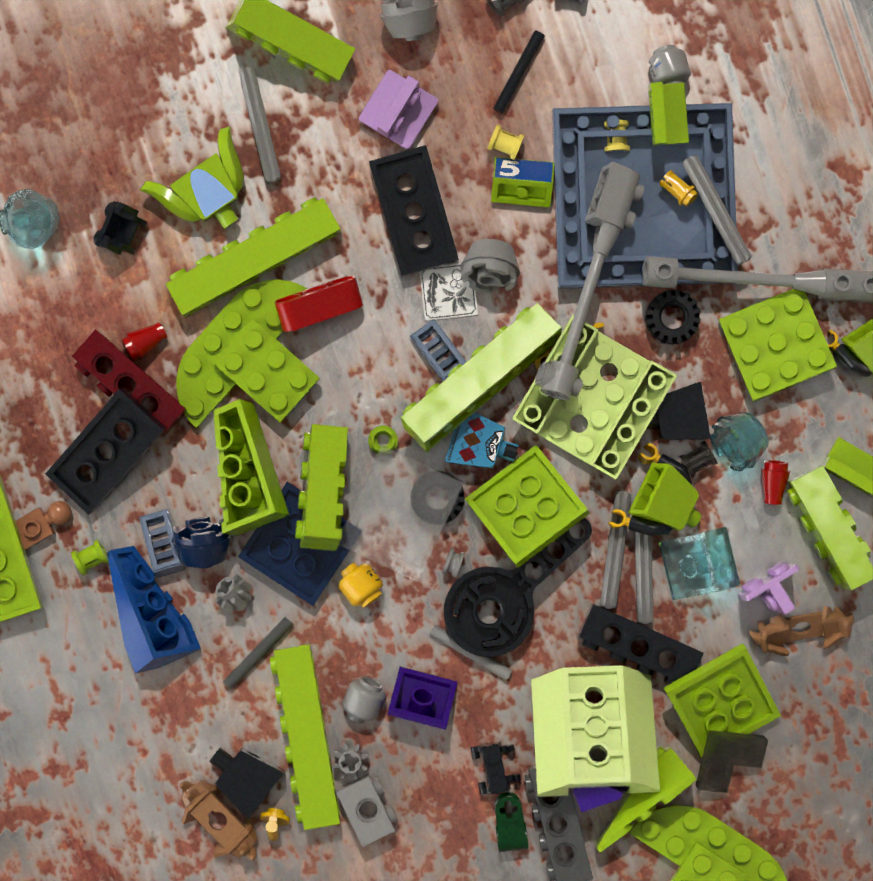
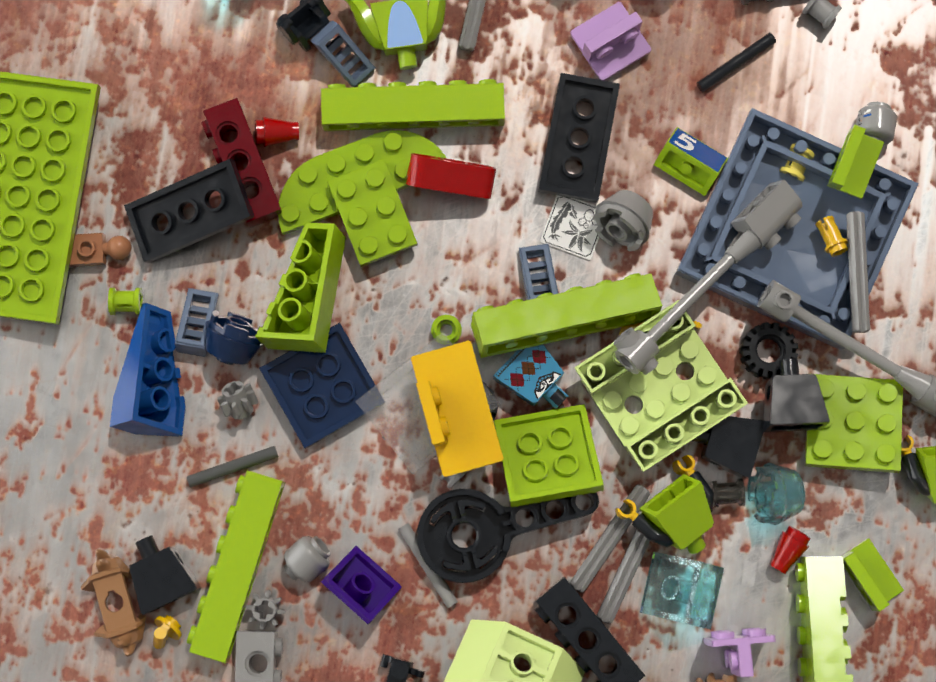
camera: 25 degrees right, 5 degrees down
lime wedge [295,424,348,551] -> none
yellow head [338,562,383,608] -> none
light yellow bush [487,124,524,160] -> none
none -> sand blue slope [311,21,375,87]
none -> yellow bracket [411,341,504,477]
none -> black torso [763,358,830,432]

